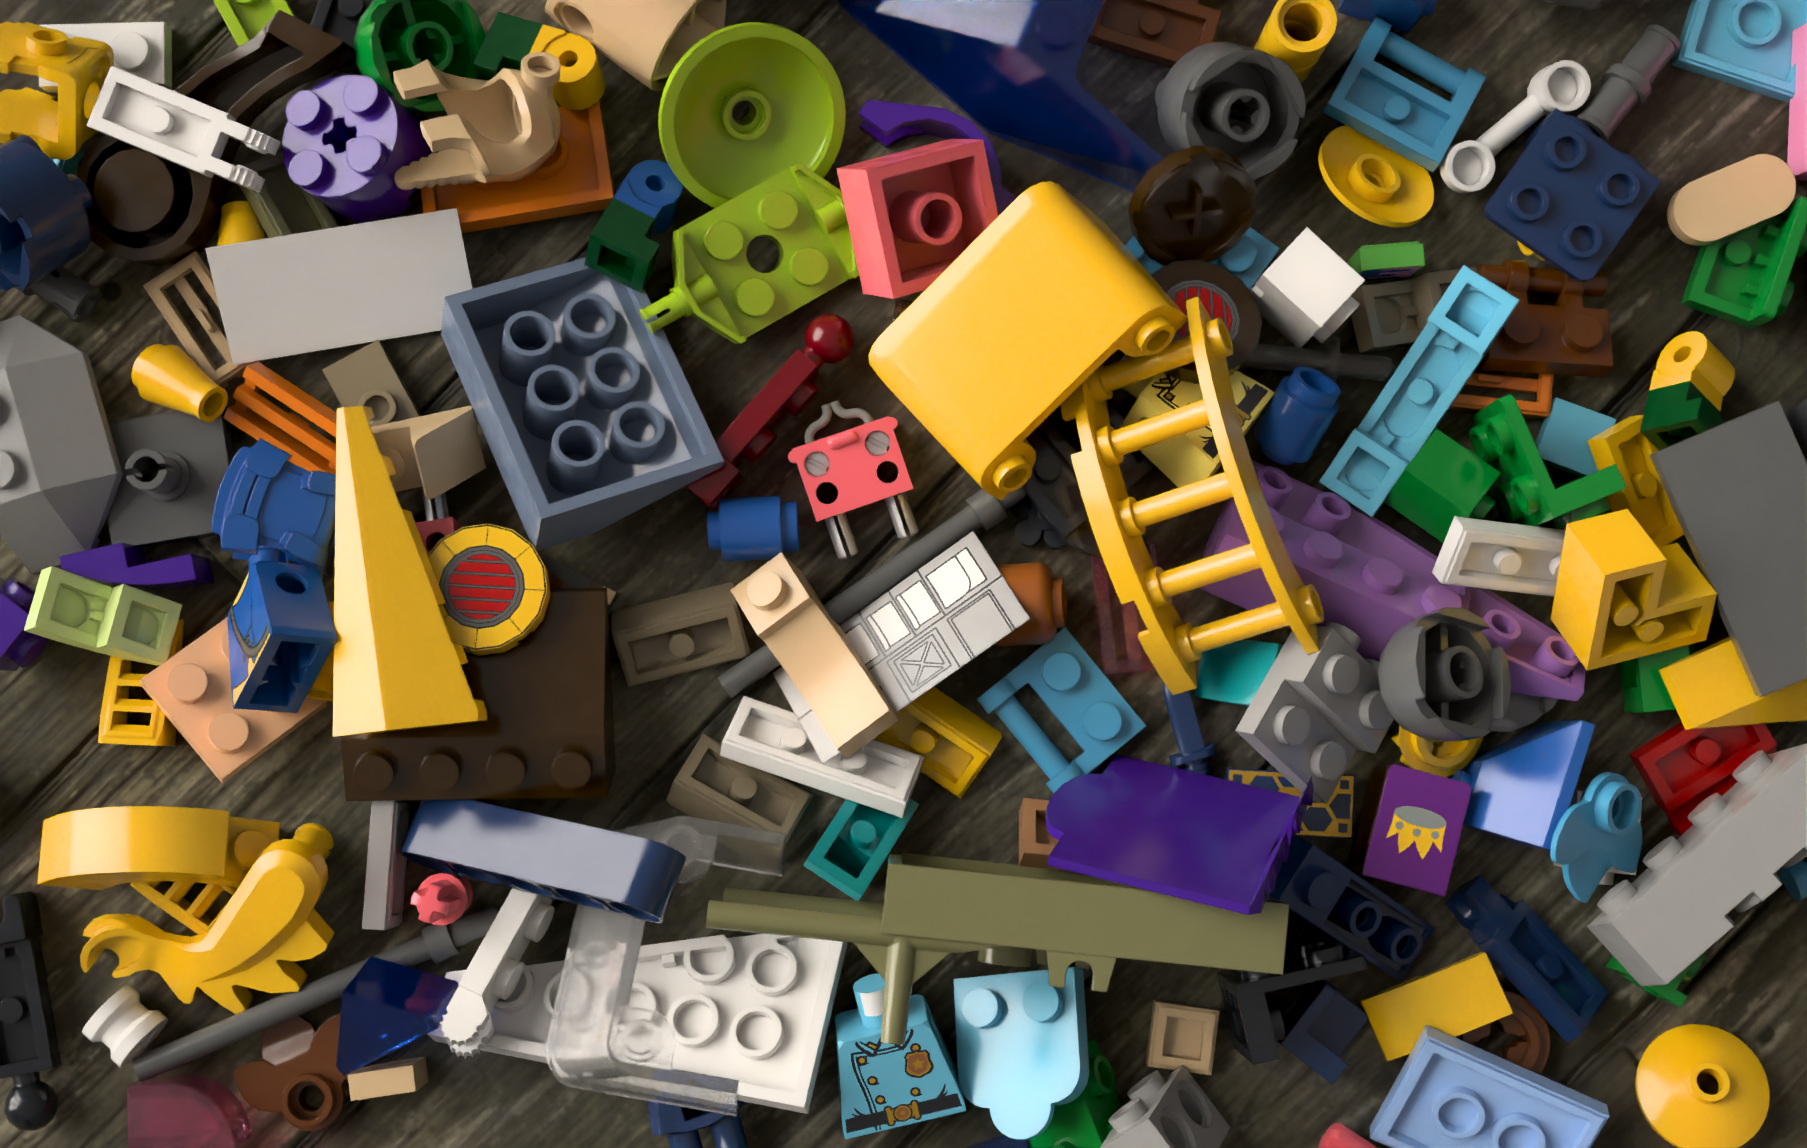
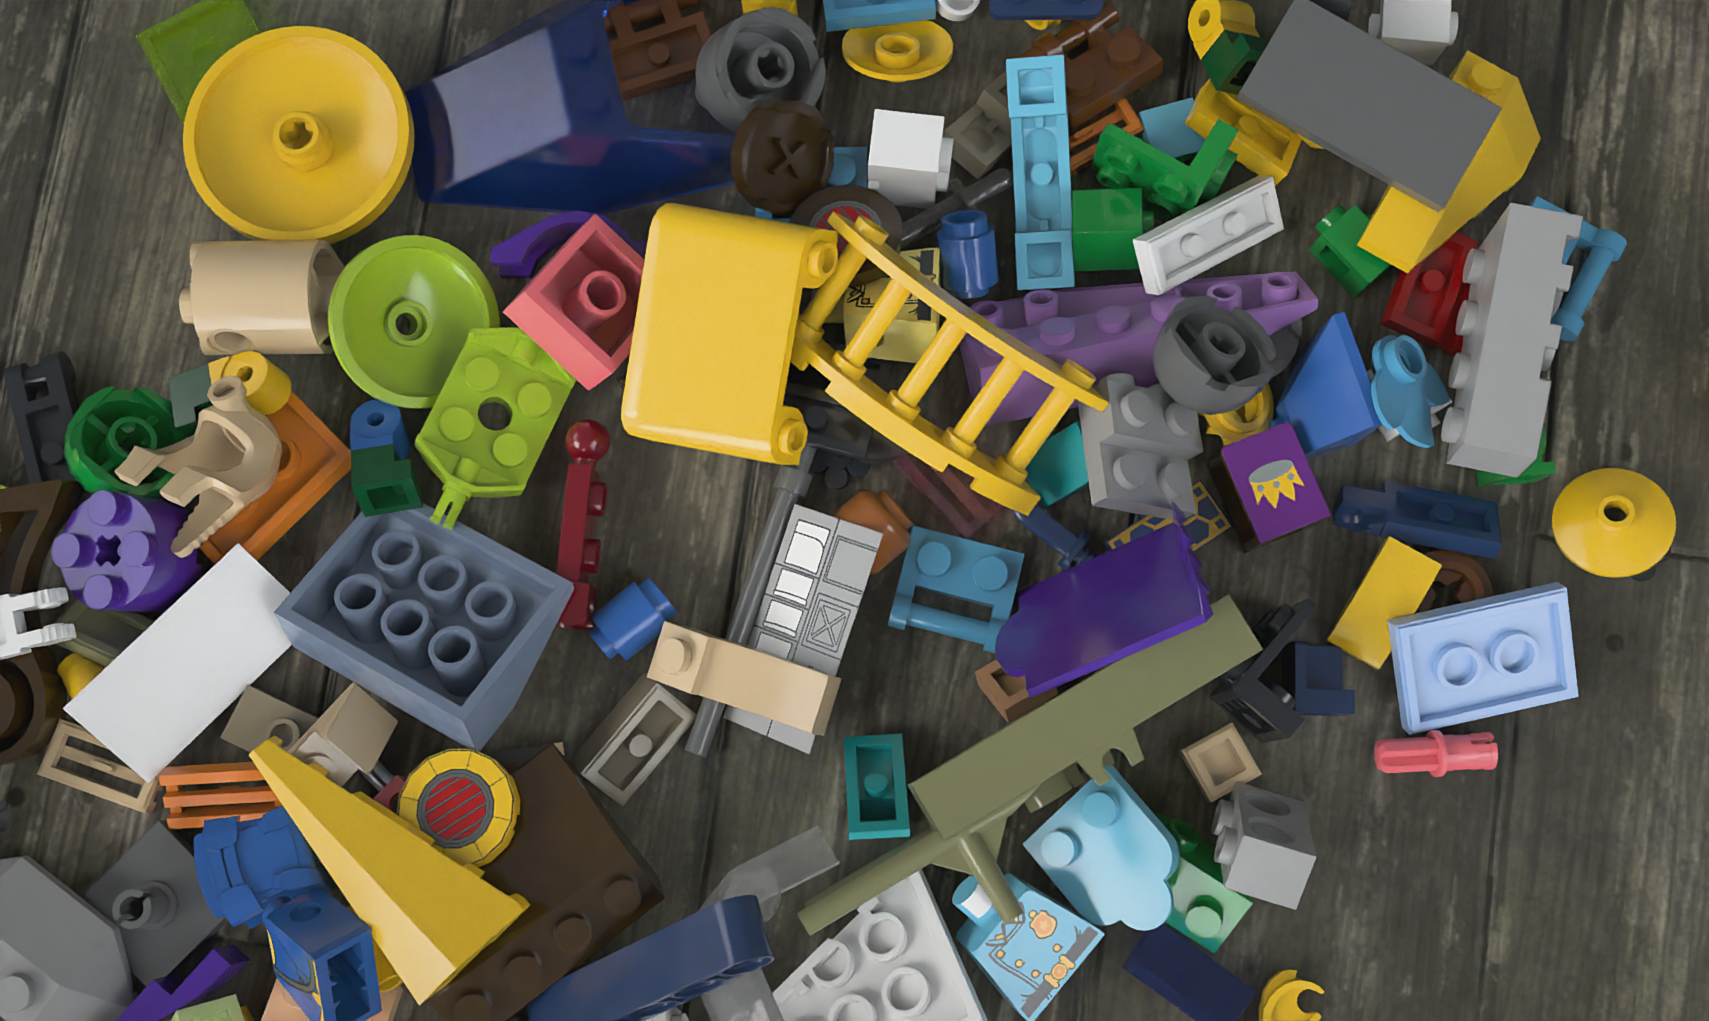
camera: 35 degrees left, 5 degrees down
yellow cone [131,344,228,422] -> none
dark tan slope [666,734,814,862] -> none
white tile [720,696,924,818] -> none
coral piece [788,401,919,559] -> none
yellow slope [873,687,1002,799] -> none
dark blue slope [1269,836,1435,983] -> none
bright green tile [1347,241,1425,282] -> none
yellow brick [1550,509,1717,671] -> none

